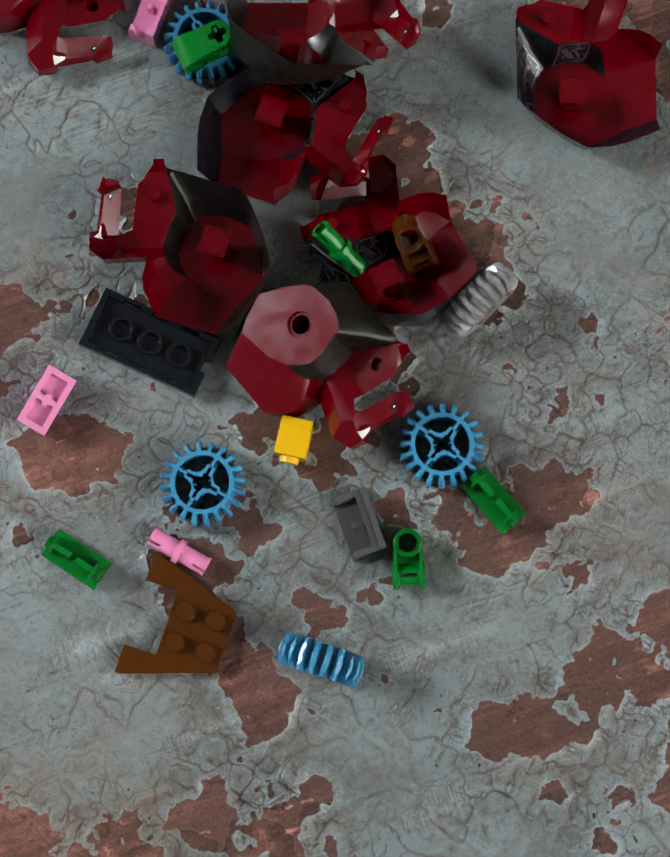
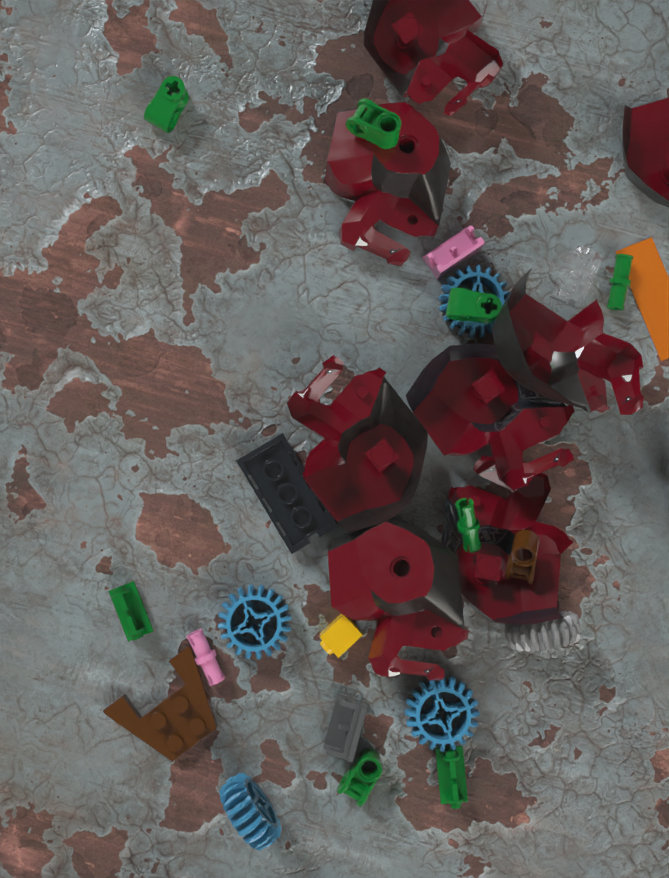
camera: 30 degrees right, 5 degrees up
bright pink hinge [16,365,77,436] -> none

